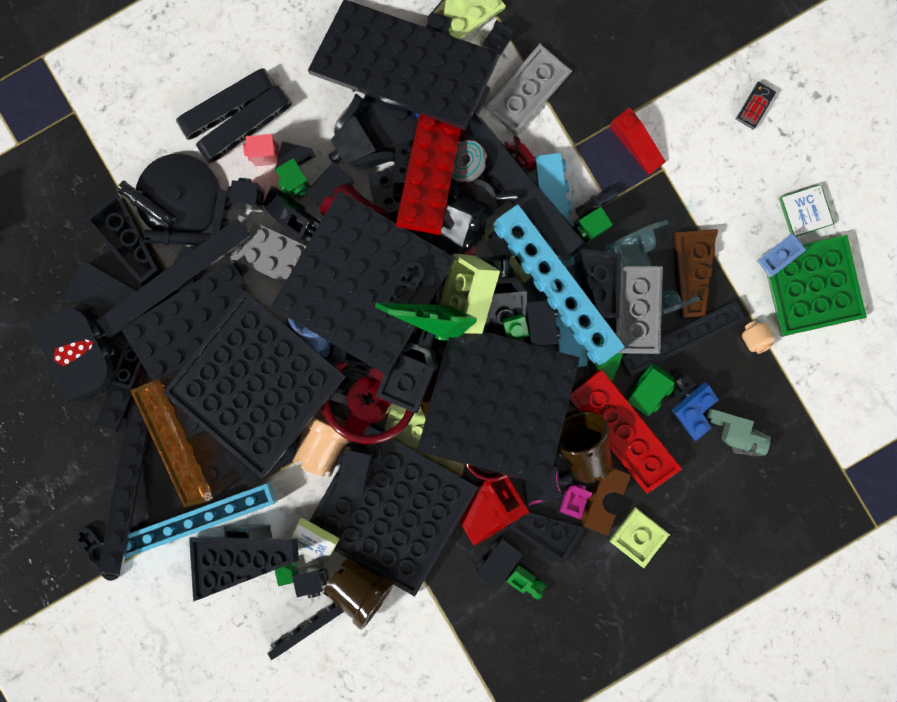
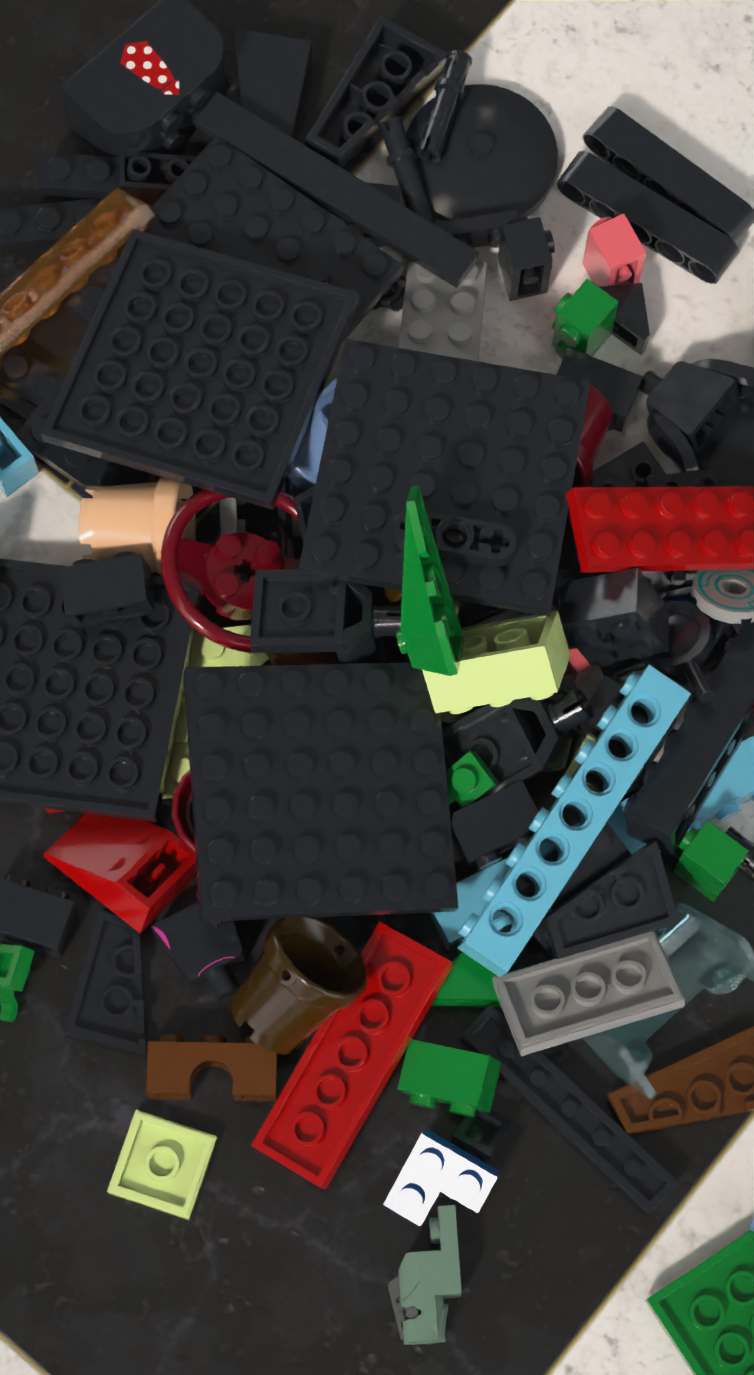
camera: 70 degrees right, 15 degrees down
black slope [263,186,321,241] -> none
dark pink bracket [559,484,592,519] -> none
light nougat head [742,321,775,354] -> none

